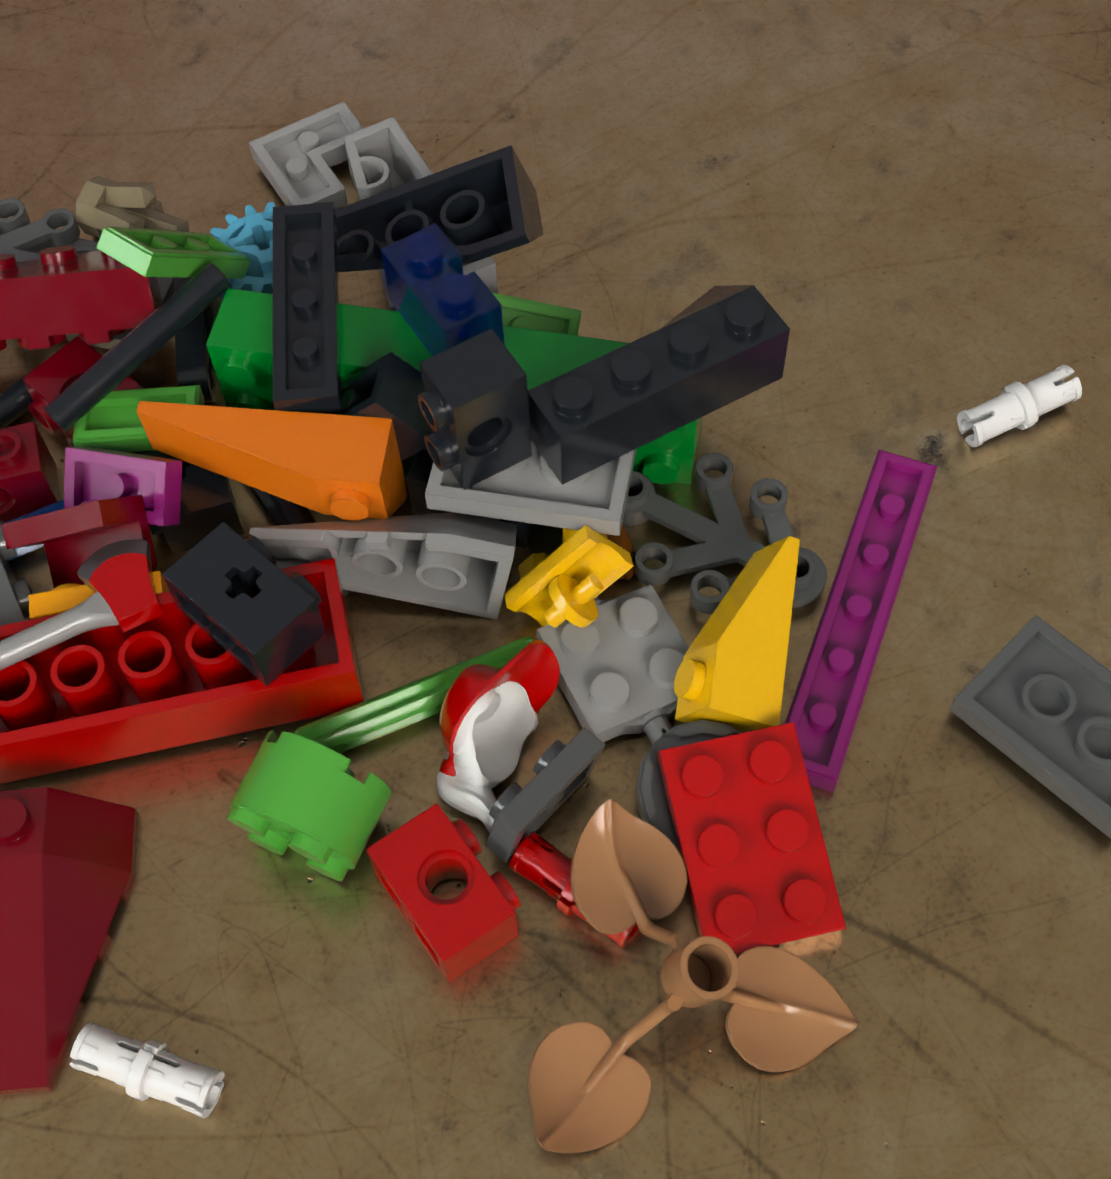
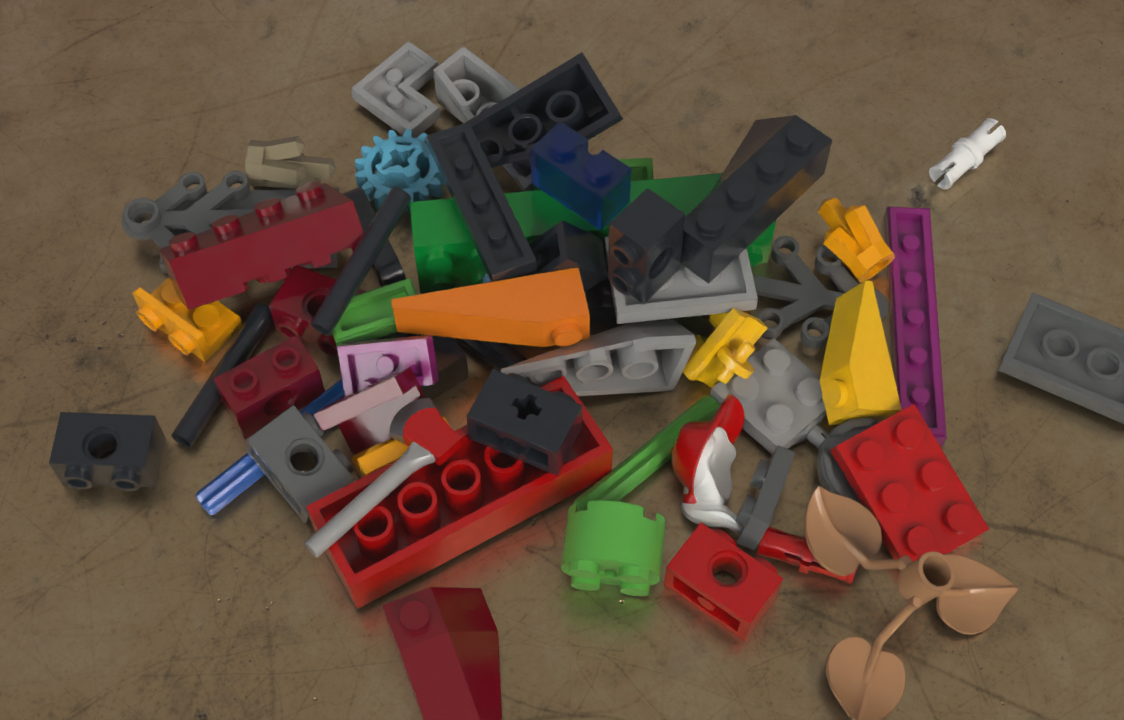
camera: 20 degrees left, 0 degrees up
bright green tile [96,227,251,279] -> none
none -> light orange rock [818,197,895,283]

